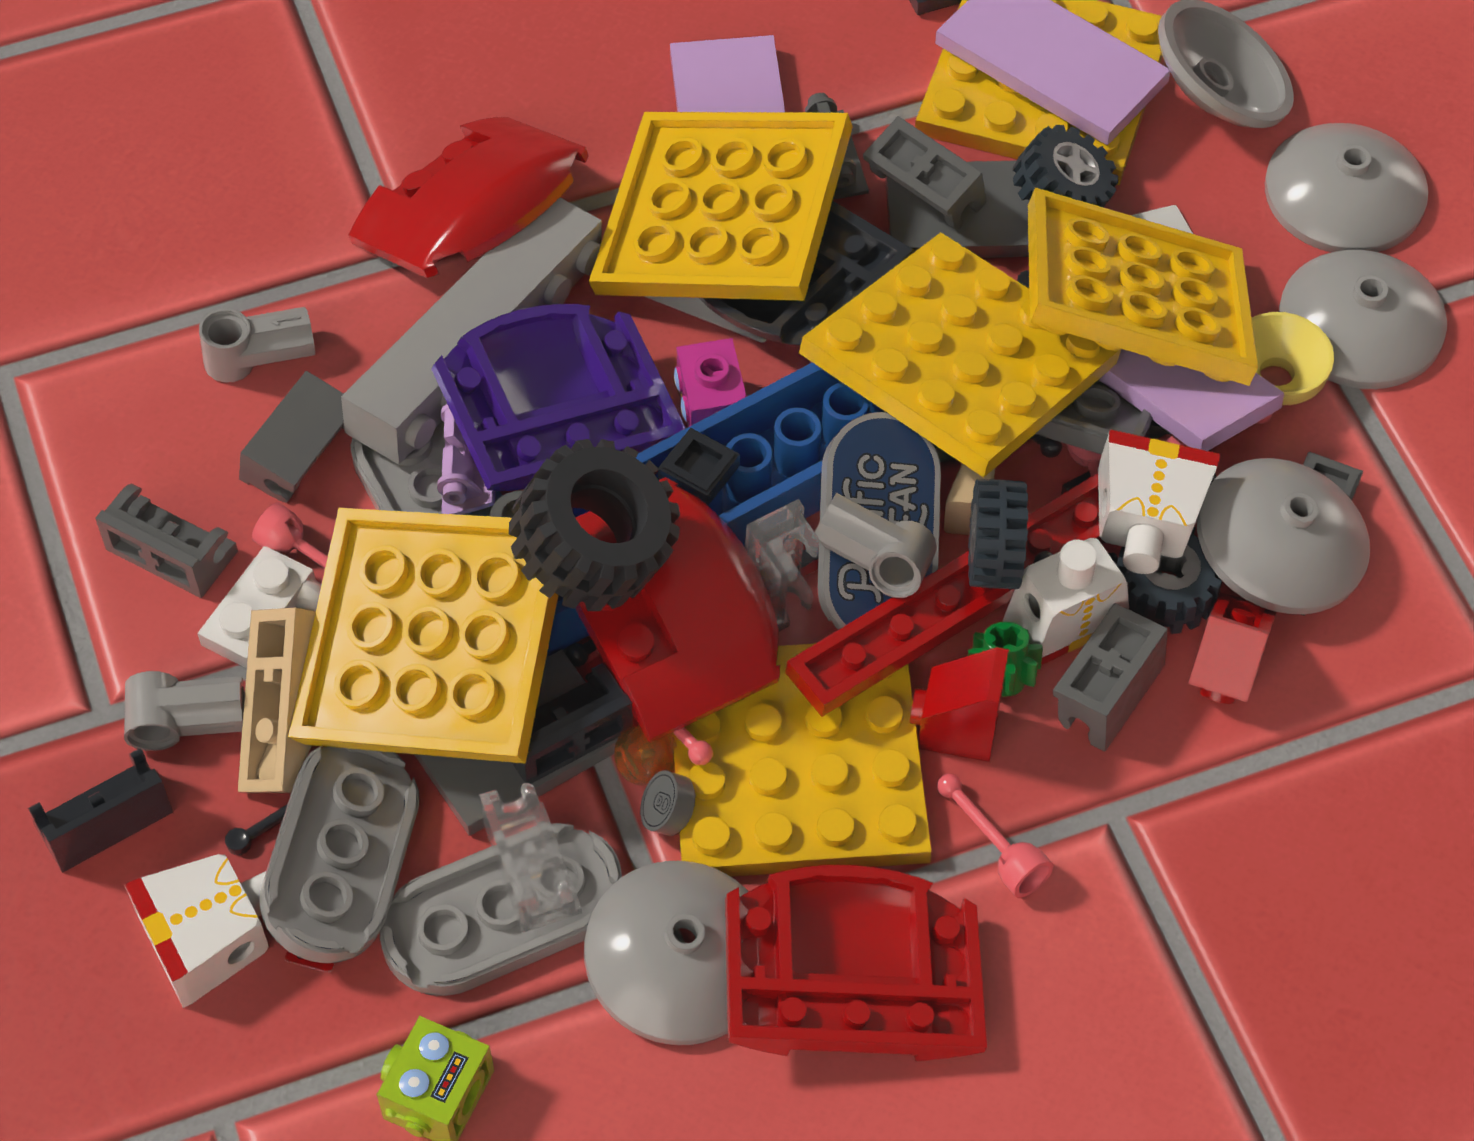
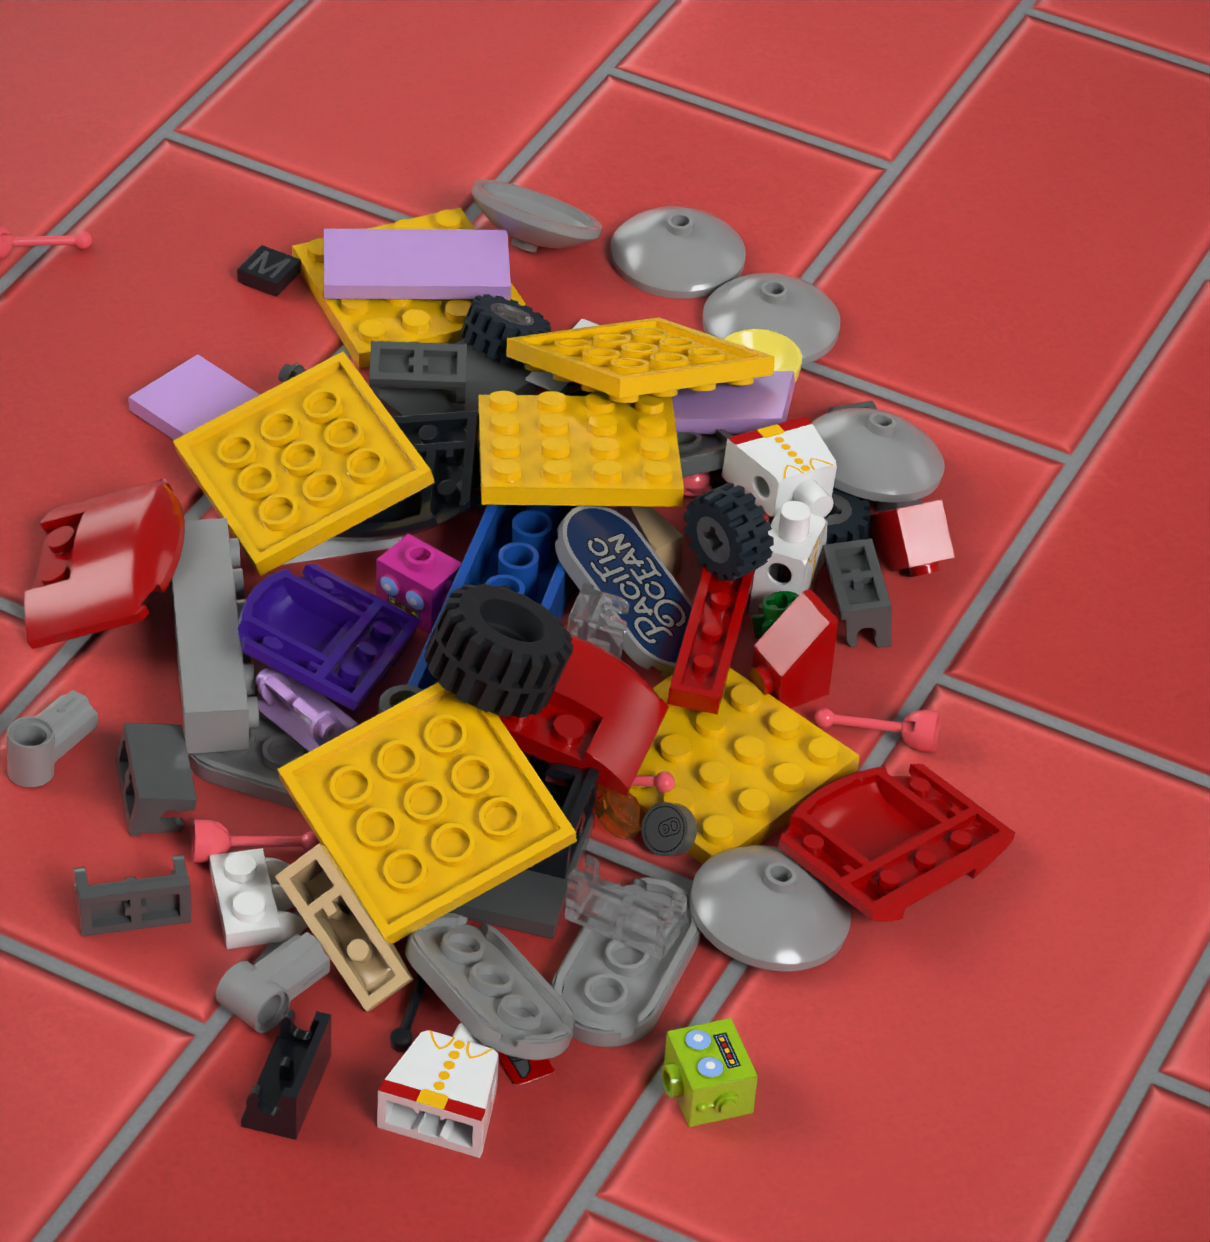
camera: 45 degrees left, 15 degrees down
light grey piece [811,493,937,598] -> none

